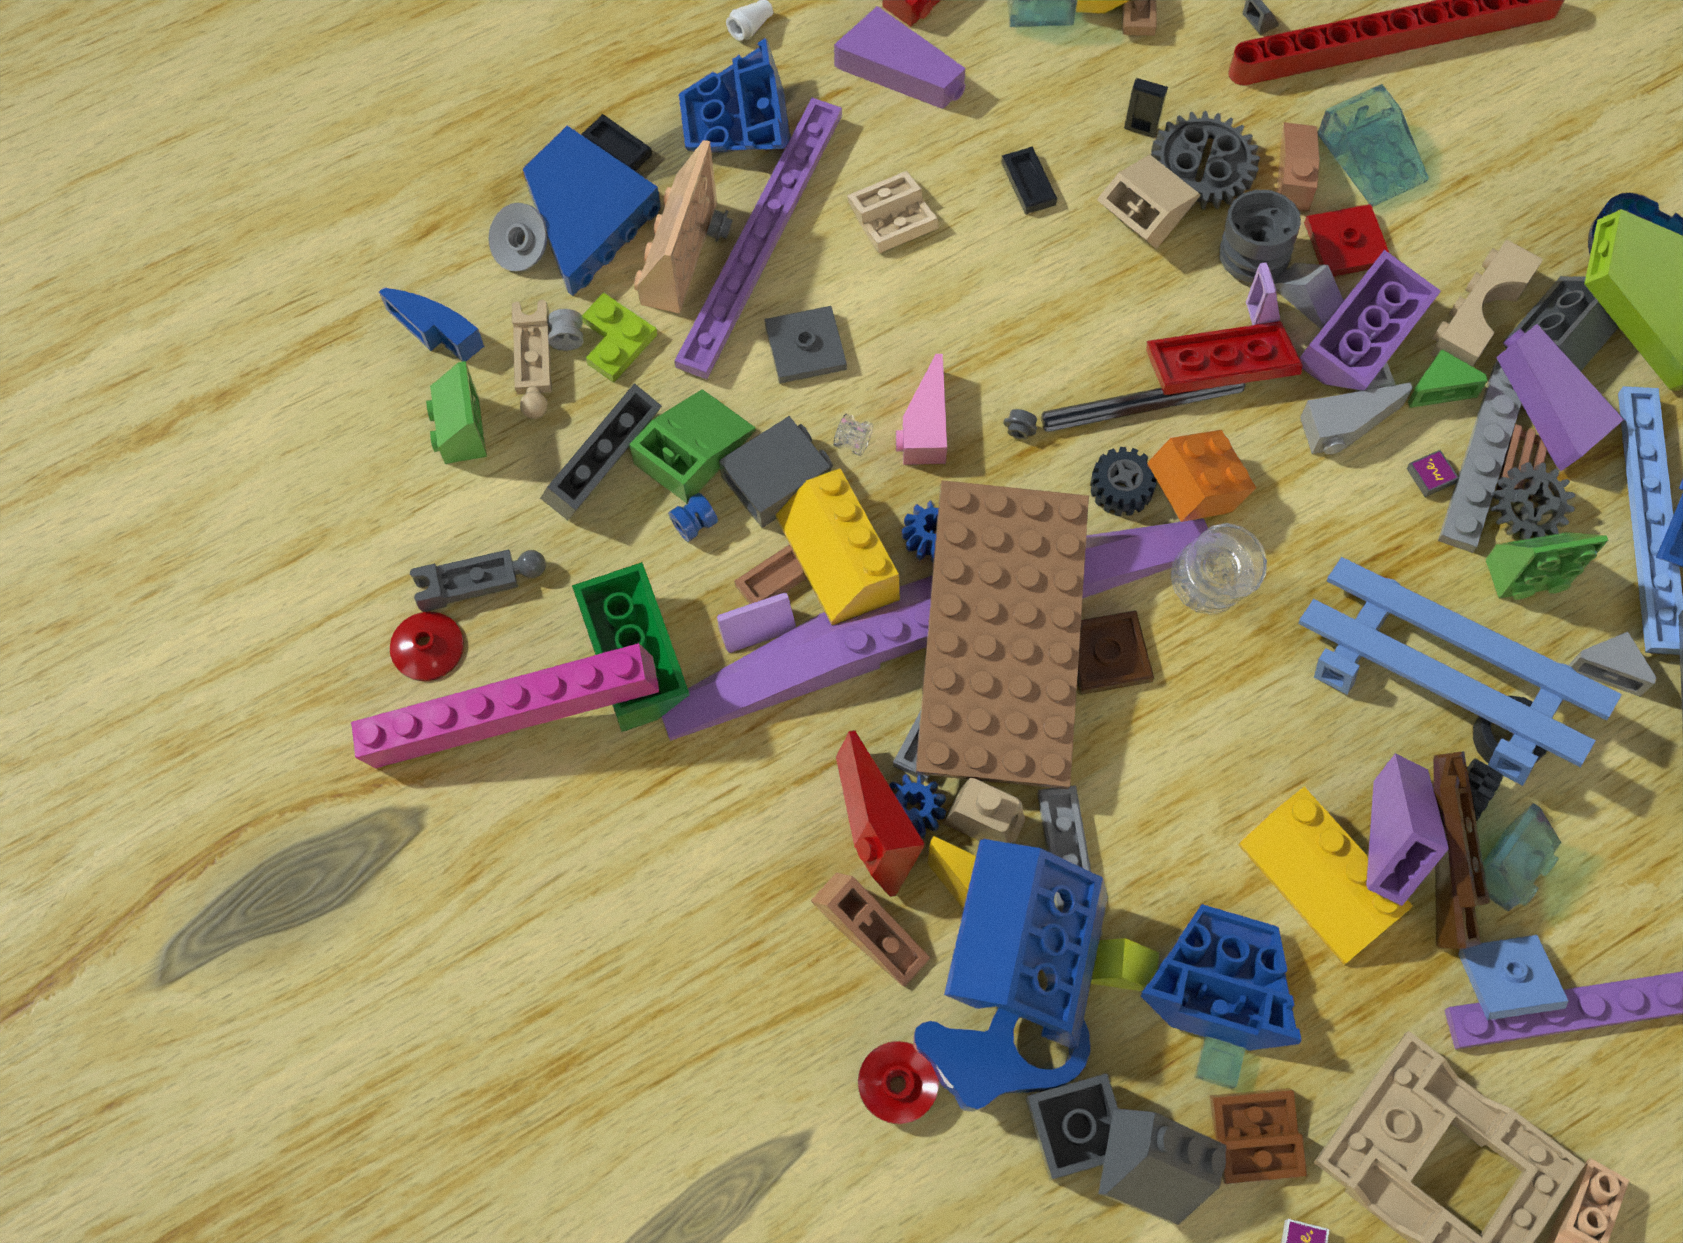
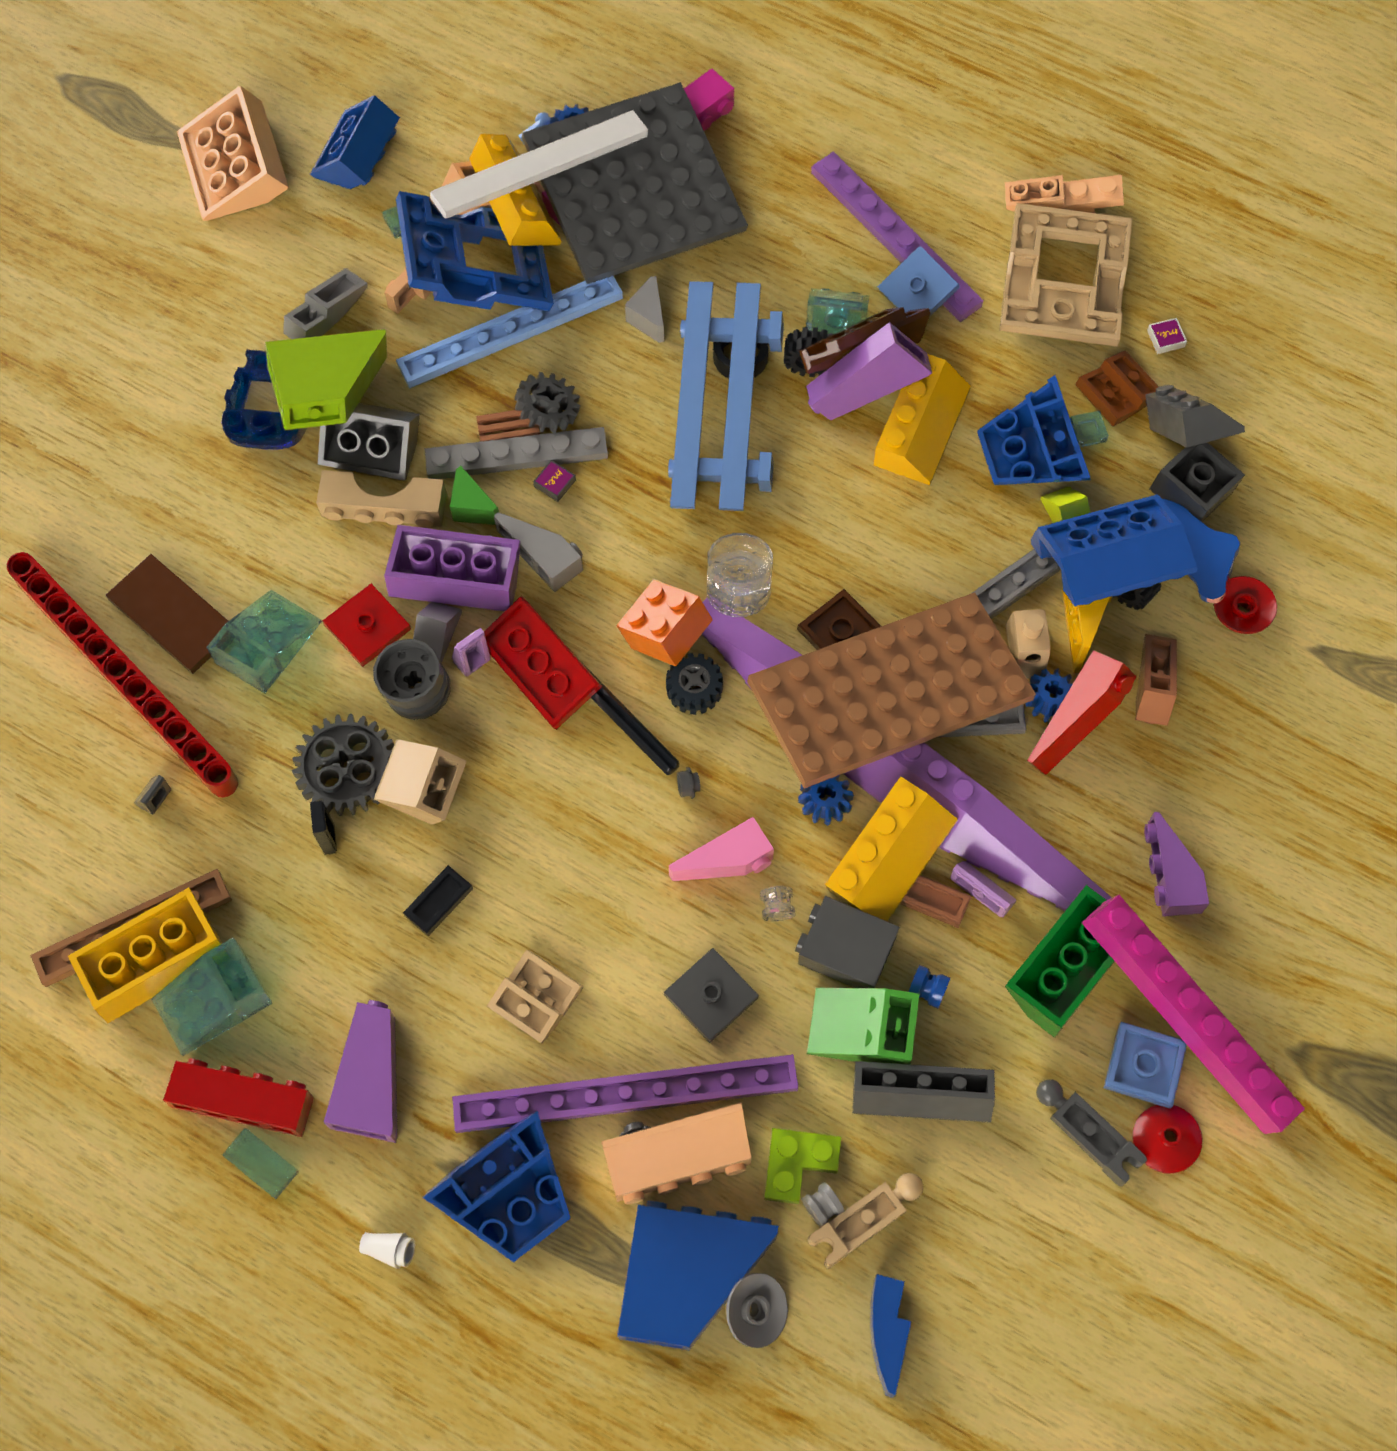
camera: 120 degrees left, 0 degrees up
bright green slope [426,361,487,464] -> none
black tile [581,114,653,172] -> none
nougat slope [1277,122,1319,212] -> none
bright green slope [1485,532,1608,600] -> none
medium lavender slope [1496,324,1624,471] -> none
none -> reddish brown tile [105,554,238,674]
none -> medium blue plate [1103,1022,1187,1109]
none -> medium lavender slope [1144,812,1209,916]

